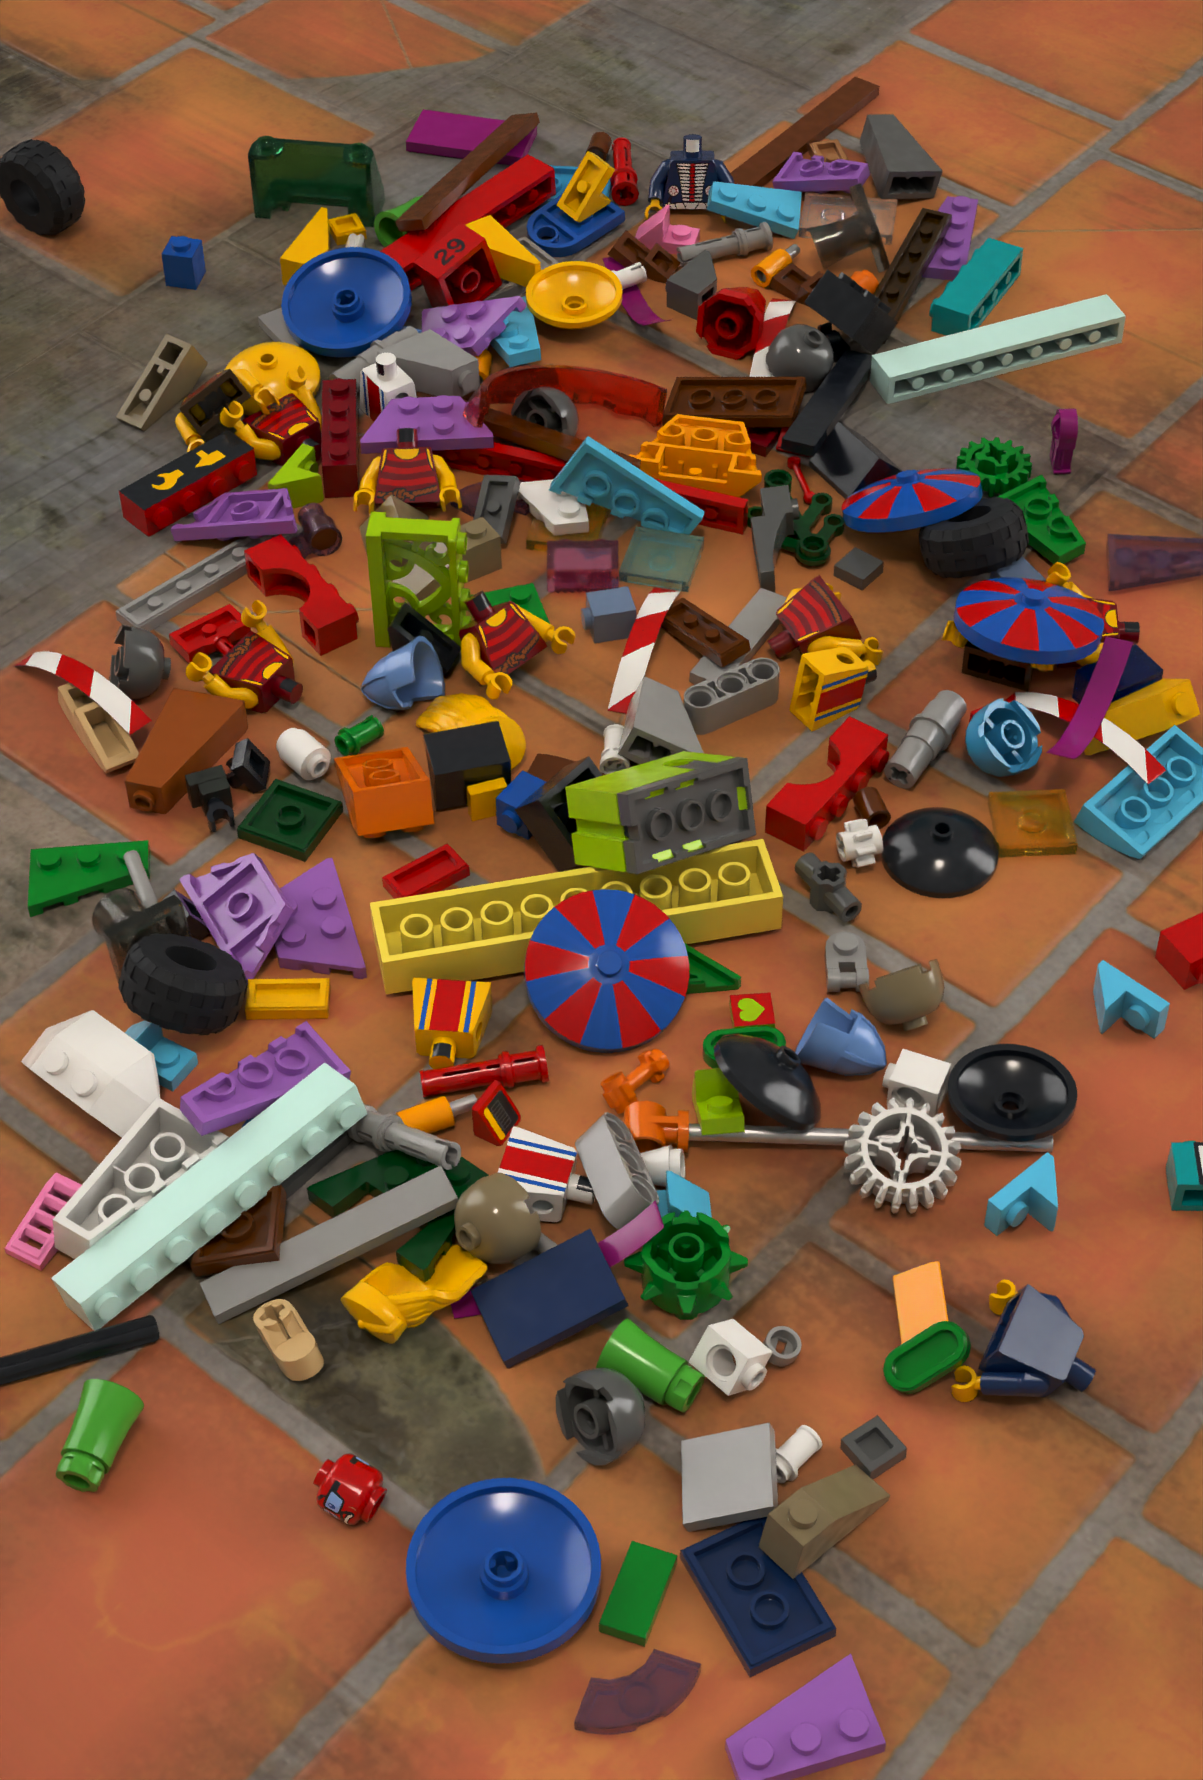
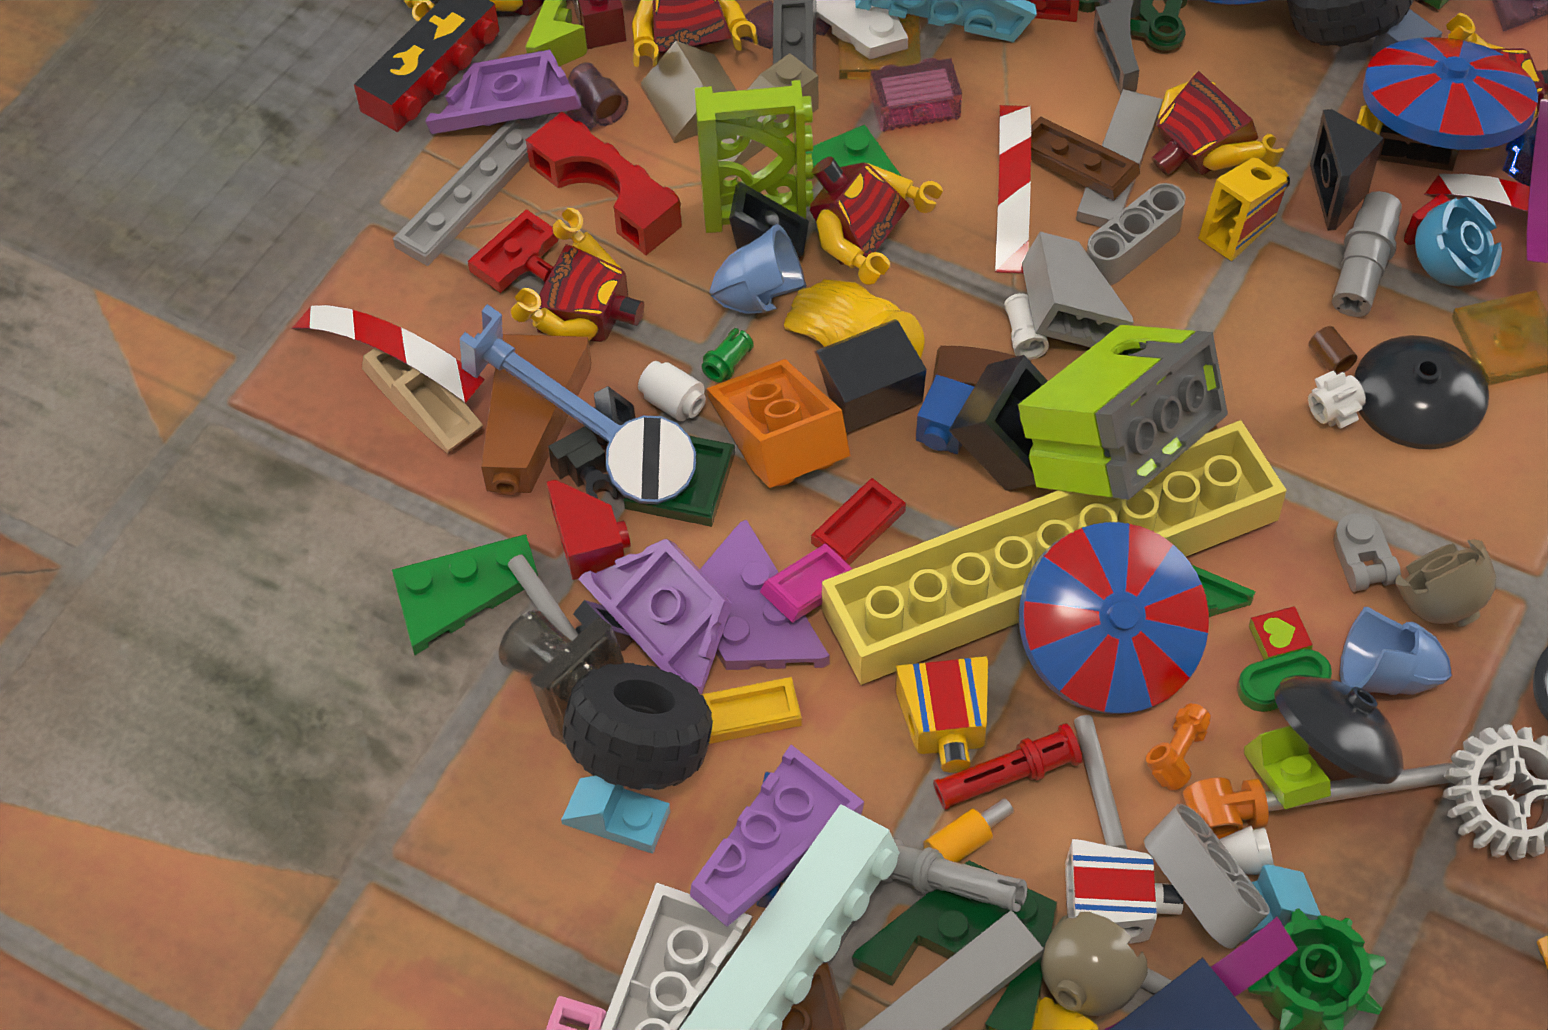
camera: 10 degrees left, 10 degrees up
white wedge [21,1010,160,1137] -> none
dark grey cylinder [109,625,171,700] -> none
yellow tile [466,777,507,822] -> none
slope [472,1080,521,1146] -> none
sand blue brick [581,586,636,644] -> none
clear light blue tile [619,526,704,592] -> none
red arch [765,716,890,852] -> none
dark grey axle [795,852,862,922] -> none
dark grey tile [834,547,884,590] -> none
white brick [882,1049,951,1117] -> none
none -> piece [460,304,696,504]
none -> red slope [547,479,631,580]
none -> dark pink tile [760,543,853,623]
none -> light grey bar [1074,715,1127,849]
none -> black slope [1310,109,1383,231]

